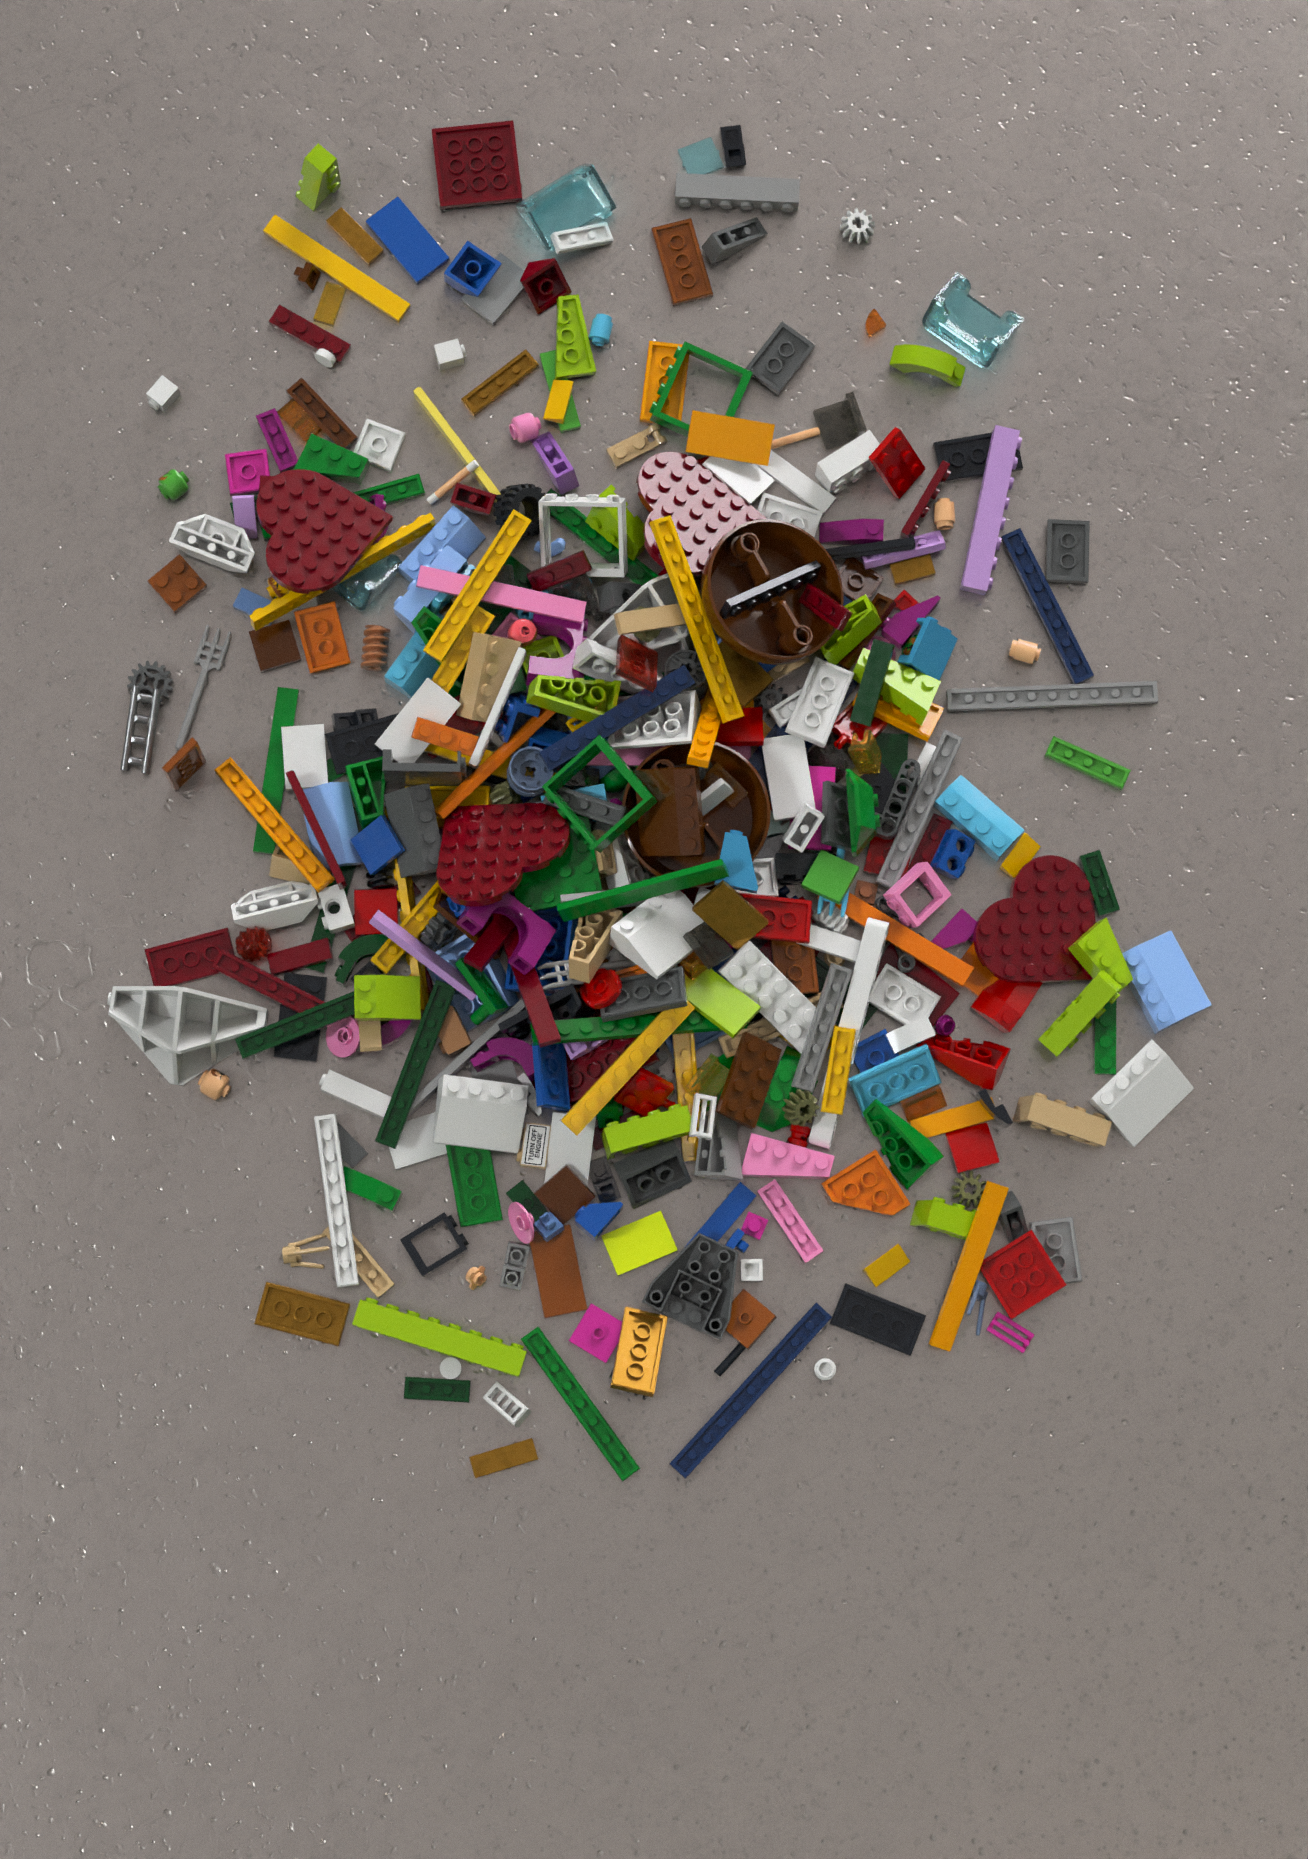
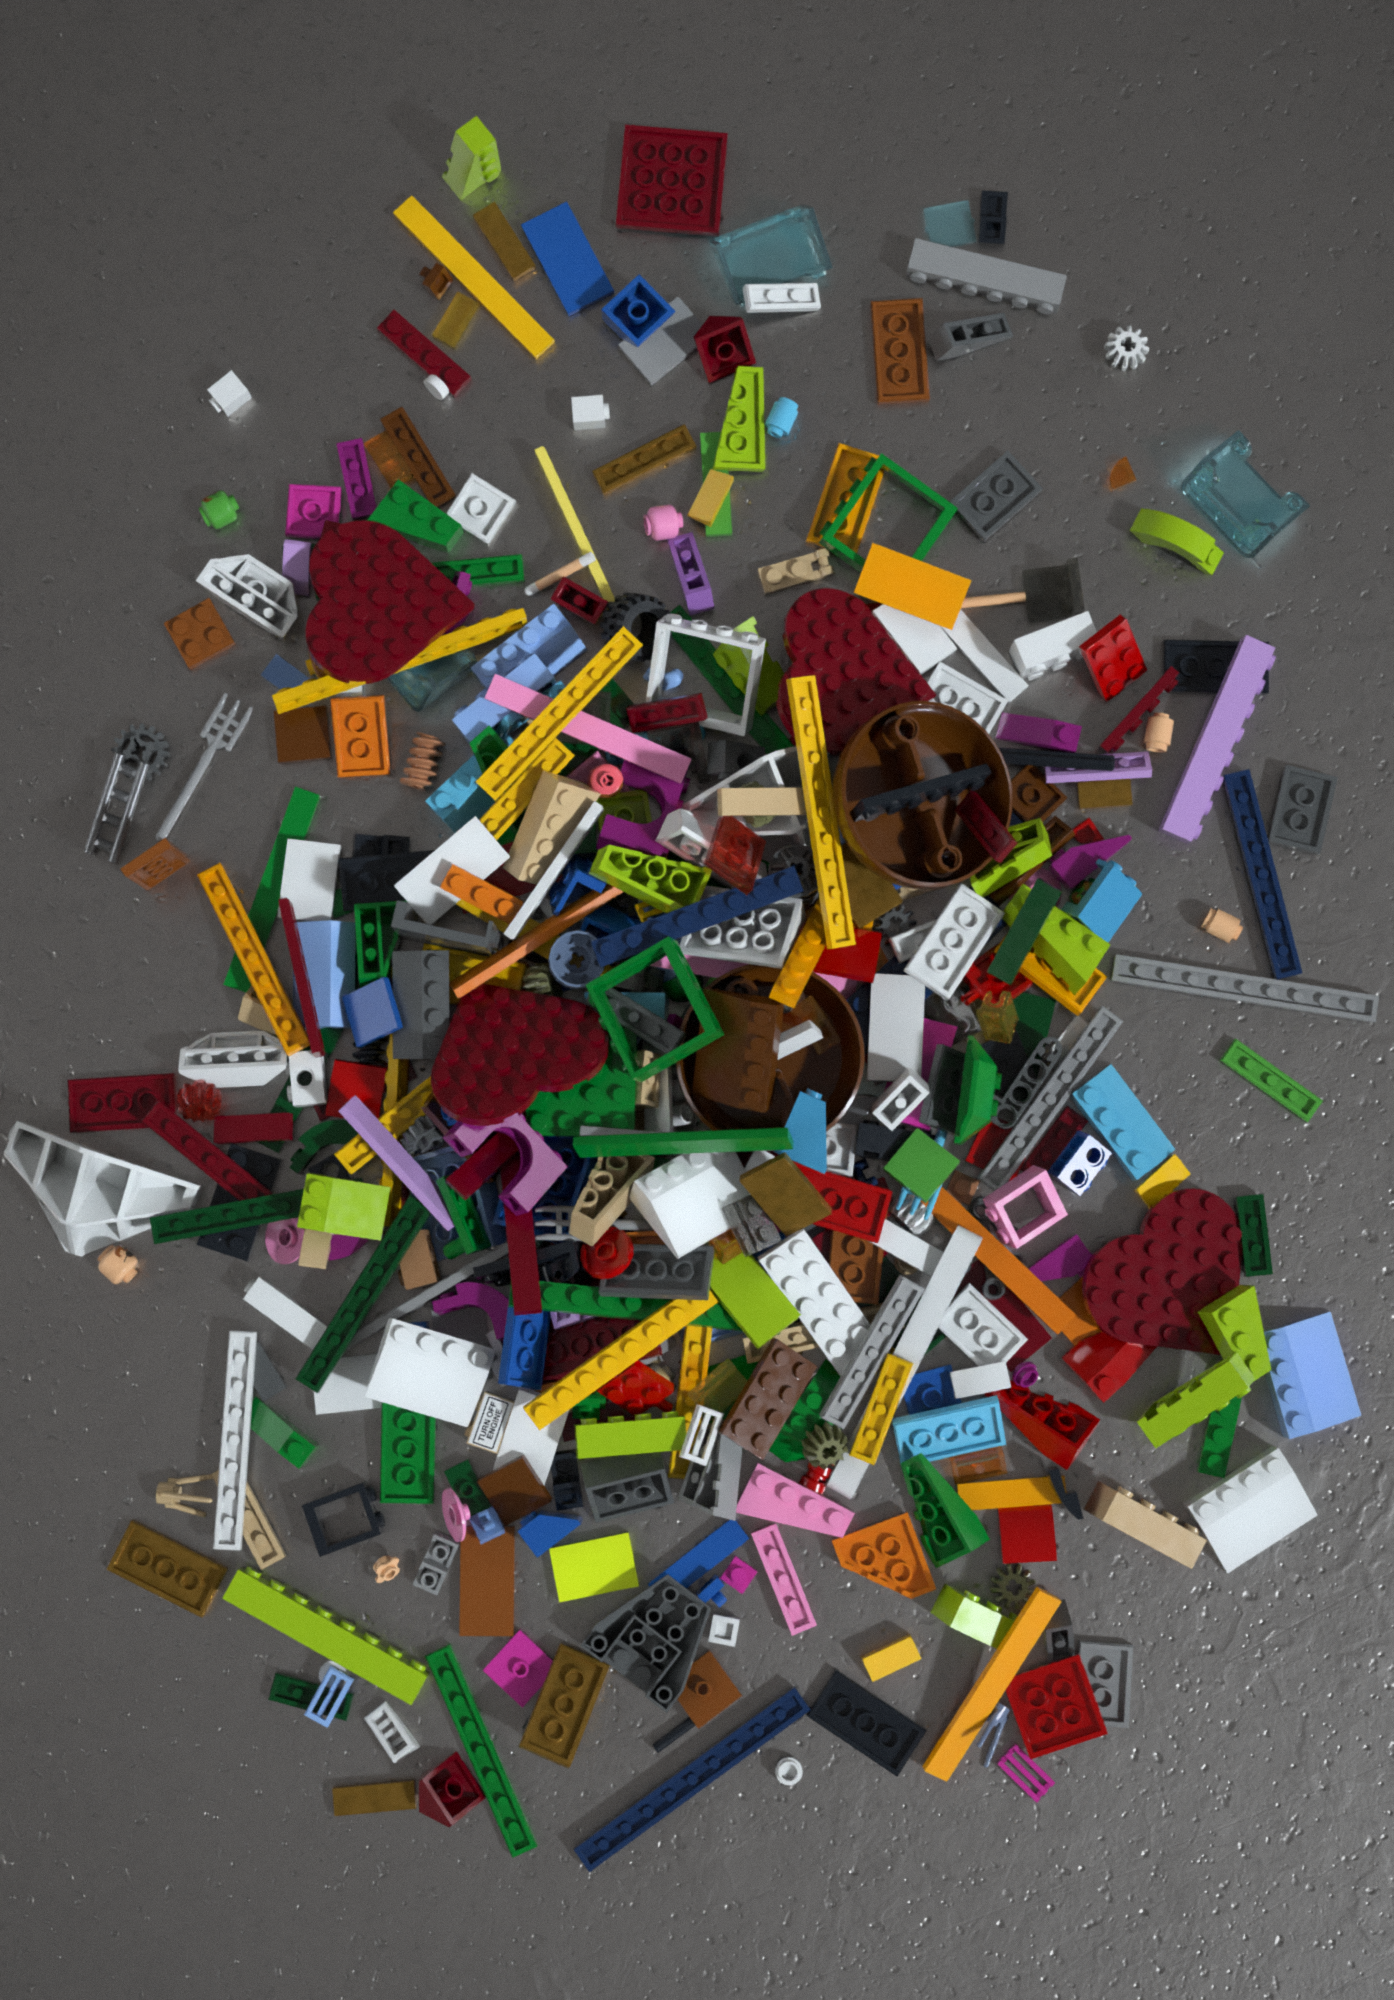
camera: 20 degrees right, 5 degrees up
none -> light blue tile [304,1665,355,1728]
none -> dark red slope [419,1751,486,1827]

